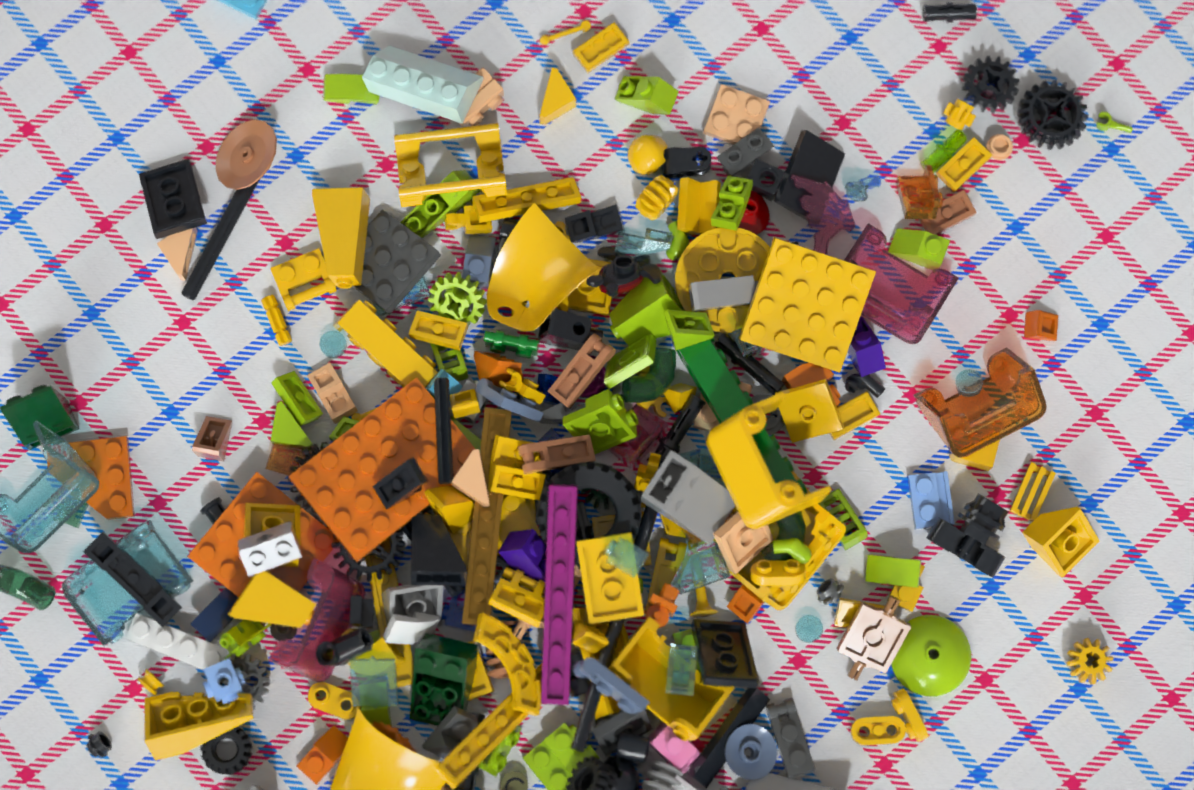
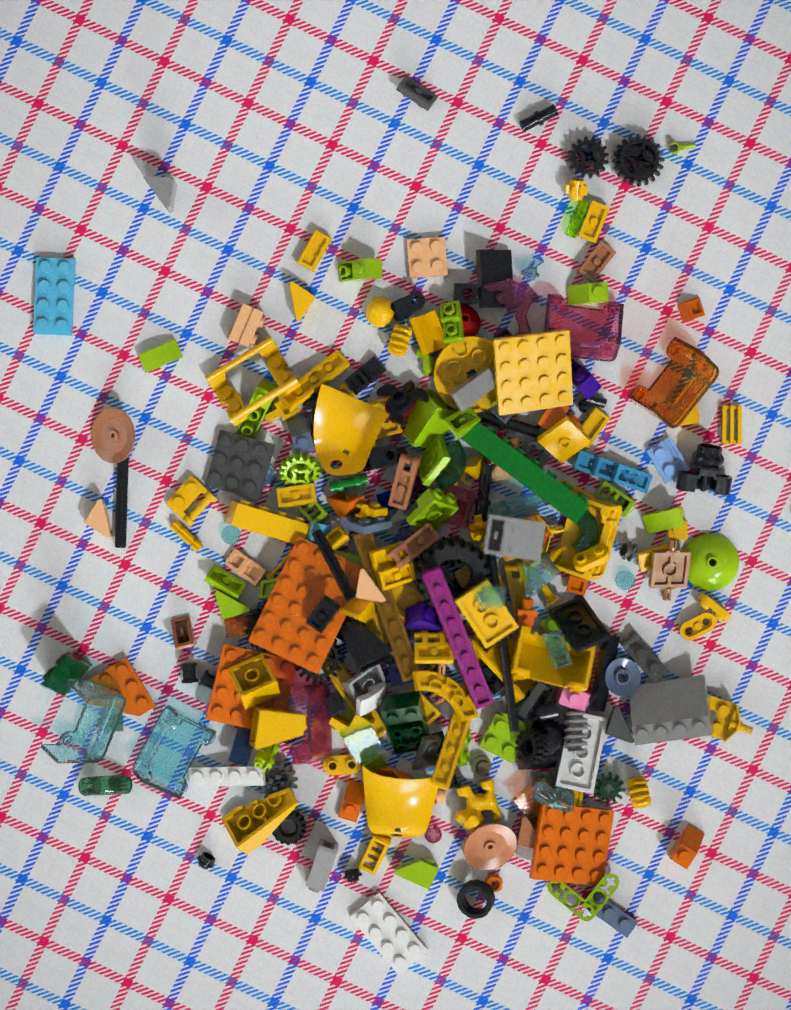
camera: 20 degrees left, 10 degrees up
black slope [83,532,182,627] -> none
yellow bush [137,669,164,695] -> none
black tile [139,159,207,239] -> none
light blue brick [203,659,245,704] -> none
brick [238,521,302,576] -> none
yellow slope [312,187,370,289] -> none
black piece [315,628,374,666] -> none
light aqua slope [362,45,484,124] -> none
yellow hinge [540,20,591,45] -> none
yellow slope [572,621,609,654] -> none
sand blue plate [574,658,649,714] -> none
clear light blue slope [615,228,672,254] -> none
yellow windscreen [706,392,832,529] -> none
light nougat plate [713,512,774,574] -> none
dark grey hinge [717,127,774,176] -> none
lime arm [773,538,812,564] -> none
clear orange bracket [896,165,943,219] -> none
clear light blue tile [956,369,983,397] -> none
light nougat plate [986,134,1013,160] -> none
yellow slope [1022,507,1100,578] -> none
none -> black bush [180,662,199,683]
none -> dark azure slope [571,450,653,494]

